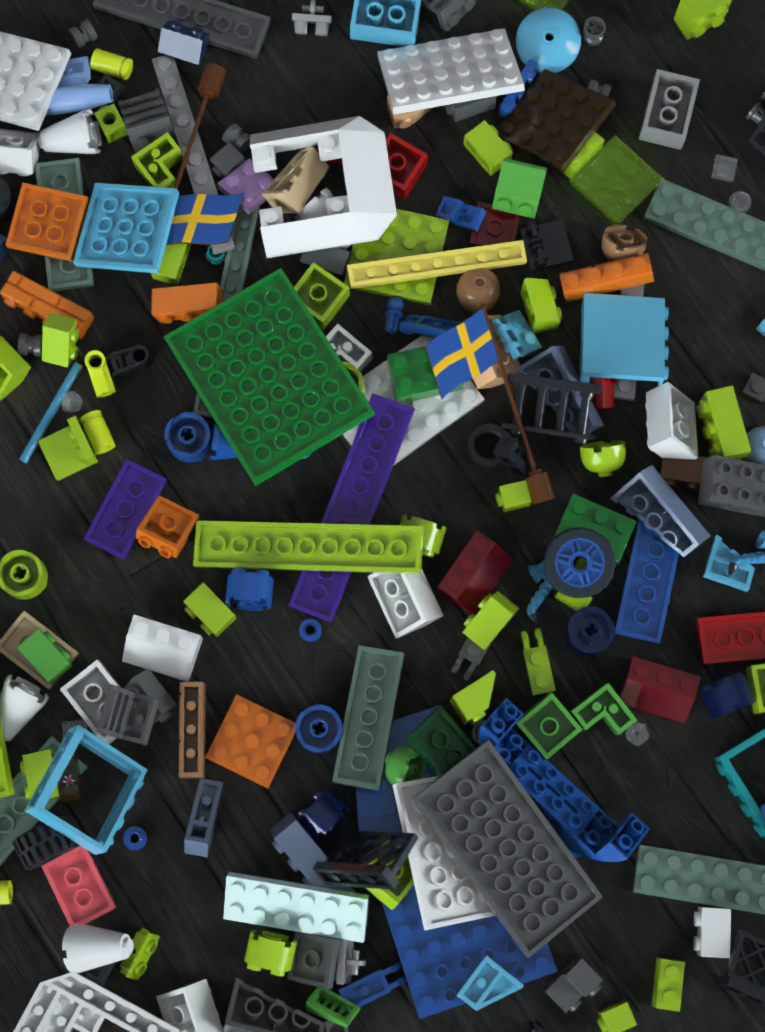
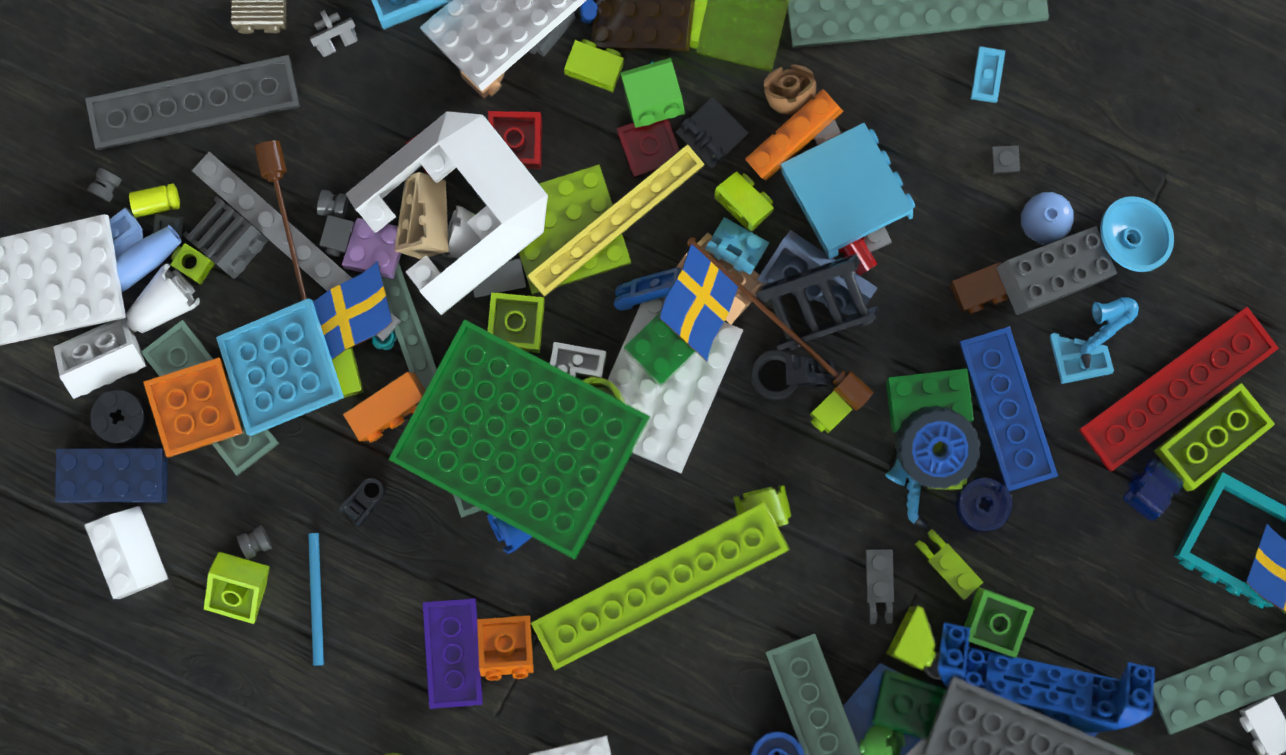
camera: 30 degrees left, 5 degrees up
orange brick [0,271,94,340] -> none
lime bracket [38,416,98,481] -> none
lime brick [42,313,79,368] -> none
clear plate [61,391,83,413] -> none
neon yellow piece [80,410,116,455] -> none
neon yellow piece [85,350,116,398] -> none
lime brick [131,132,183,188] -> none
brick [158,20,210,65] -> none
blue brick [164,412,212,463] -> none
lime brick [183,582,237,637] -> none
blue brick [225,568,274,611] -> none
dark purple plate [289,393,415,623] -> none
blue plate [299,618,322,642] -> none
white slope [367,568,444,639] -> none
blue axle [385,297,404,334] -> none
blue slope [435,196,486,232] -> none
dark red slope [437,531,513,615] -> none
medium nougat cylinder [456,268,500,313] -> none
lime brick [462,591,519,650] -> none
bright green brick [569,683,638,735] -> none
lime cylinder [580,440,626,477] -> none
sand blue wedge [610,465,710,557] -> none
dark red slope [619,657,701,724] -> none
clear plate [626,722,649,746] -> none
white slope [645,382,698,459] -> none
lime brick [696,386,751,460] -> none

